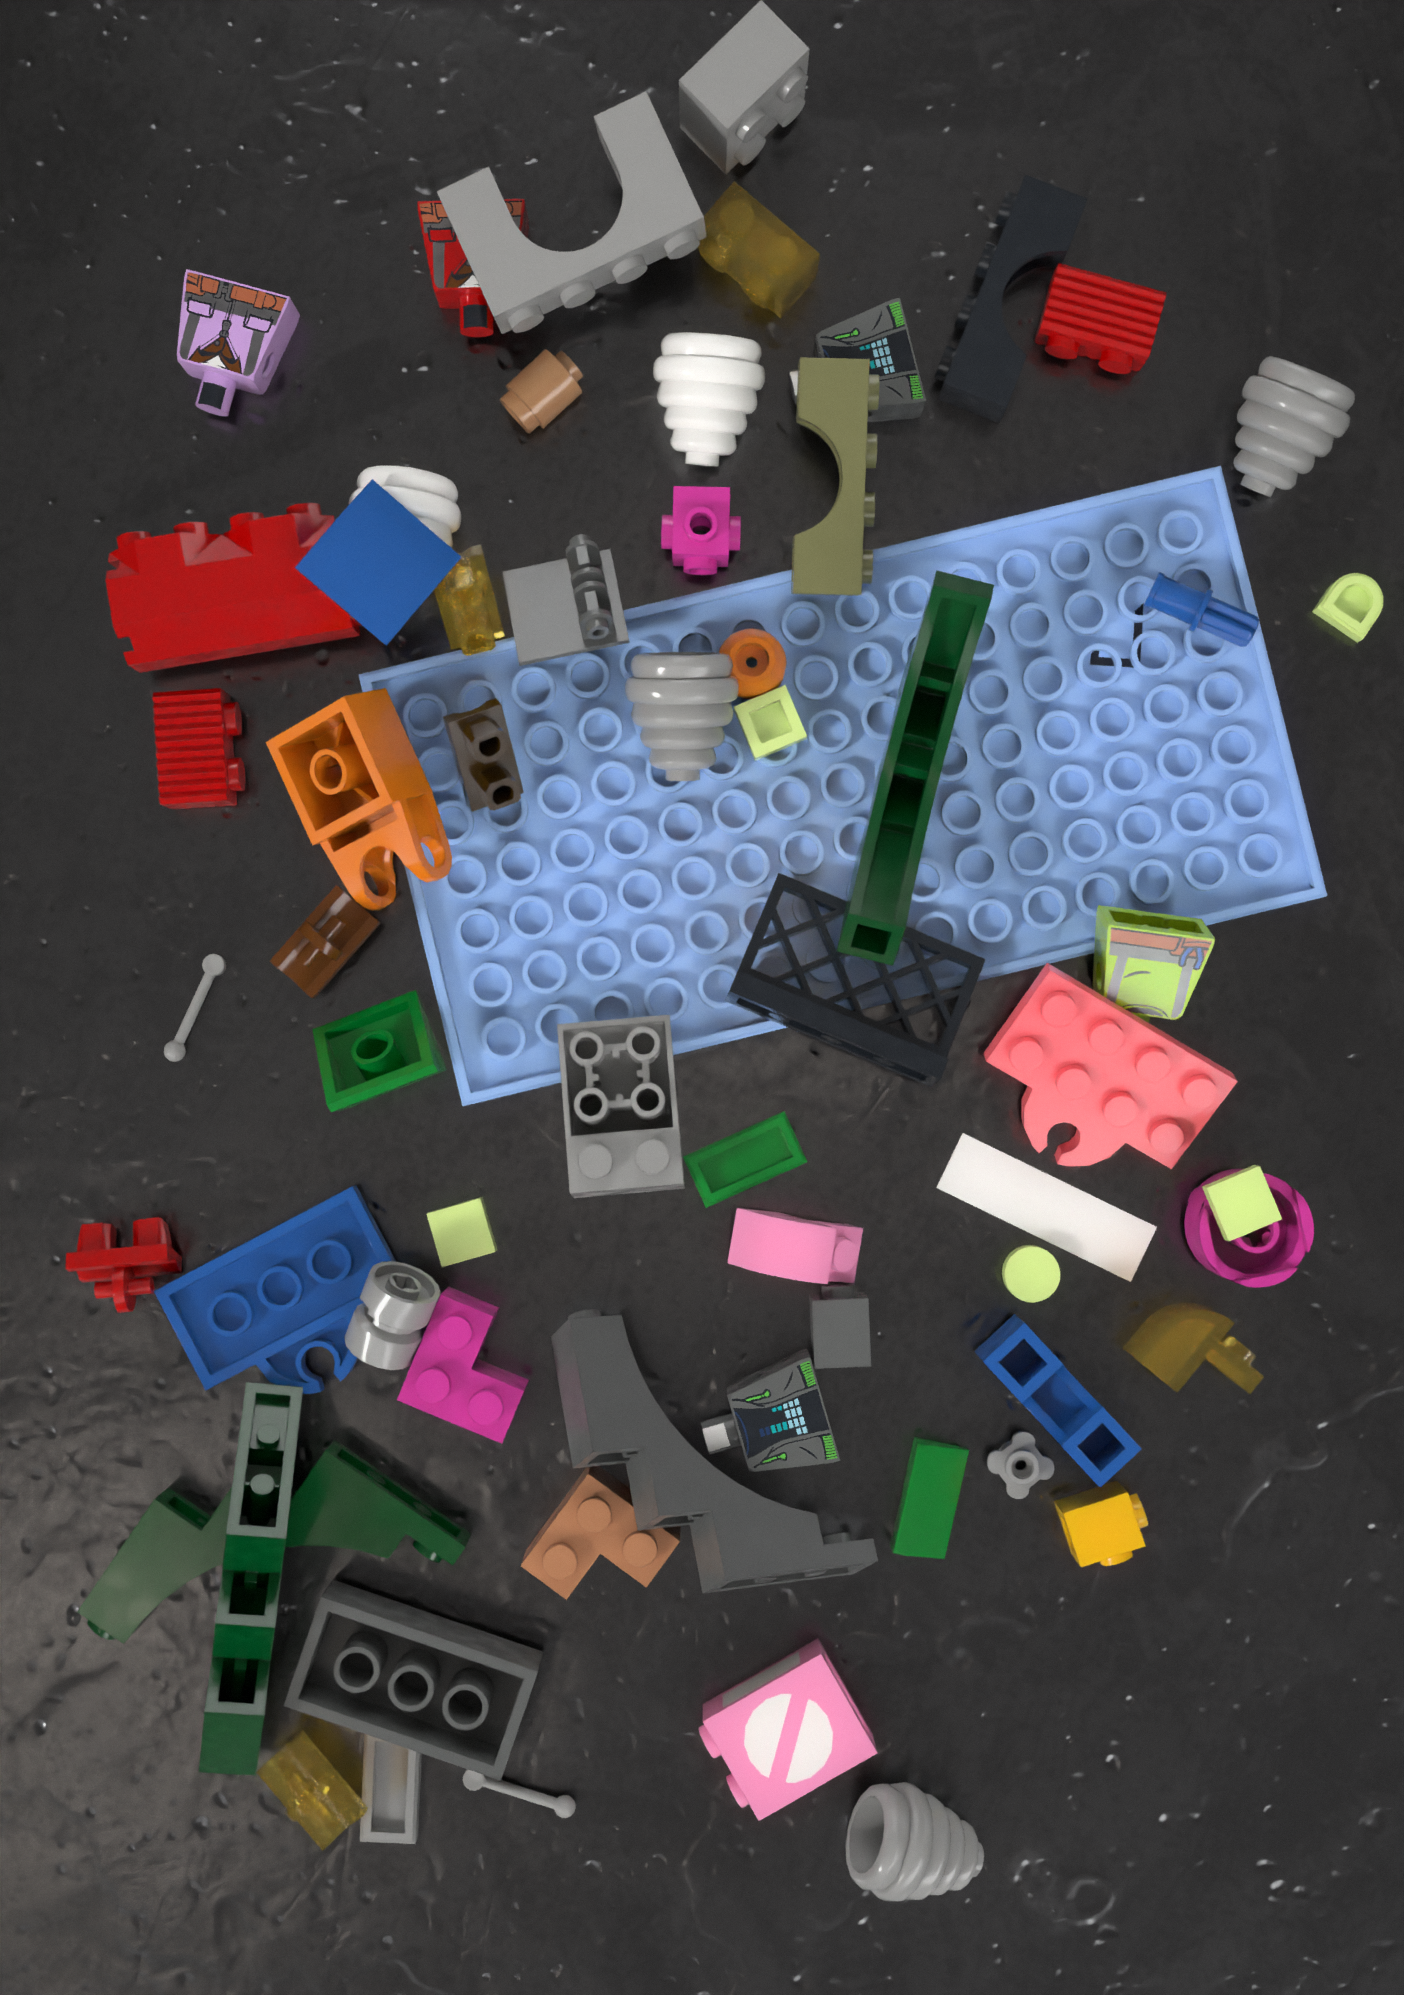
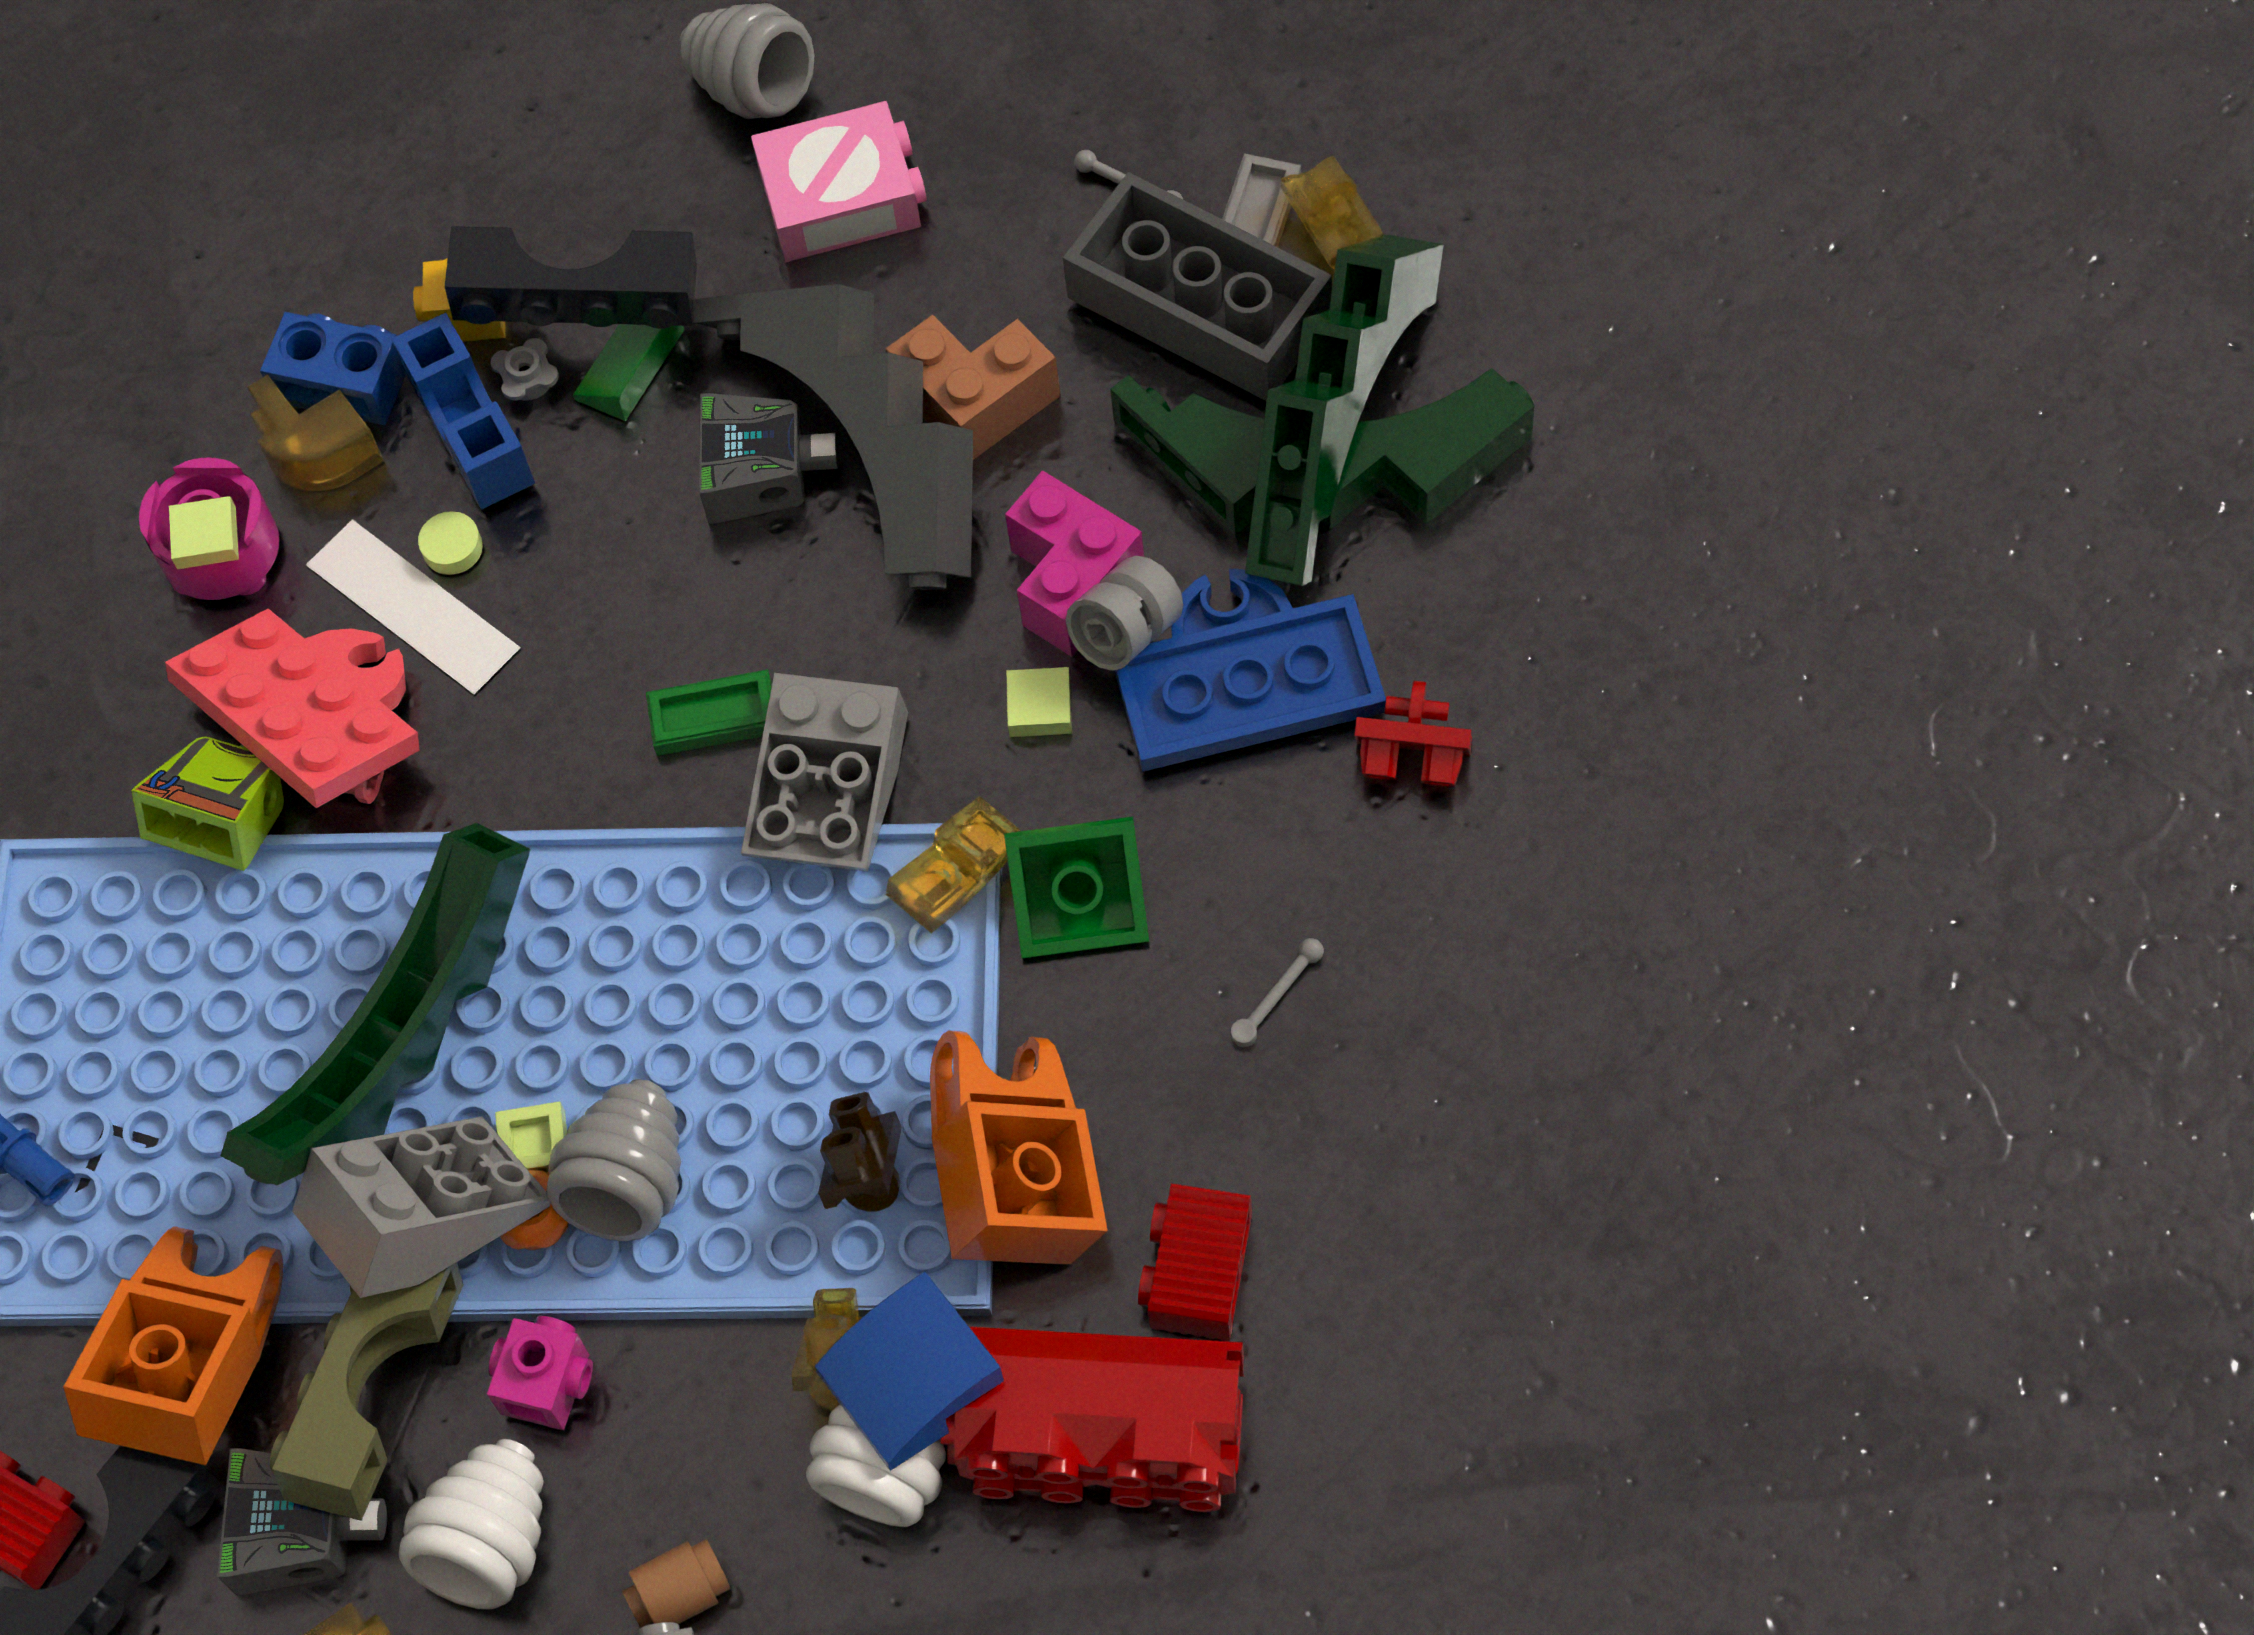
camera: 160 degrees left, 25 degrees down
reddish brown hips [270,885,381,999] -> none
hinge [503,534,630,666] -> none
black fence [725,873,986,1087] -> none
bright pink brick [727,1208,863,1284] -> none
dark grey brick [809,1283,871,1369] -> none
none -> orange brick [63,1226,283,1465]
none -> blue brick [260,312,406,426]
none -> light grey slope [292,1116,551,1298]
none -> black arch [444,226,697,329]
none -> clear yellow slope [886,796,1021,934]

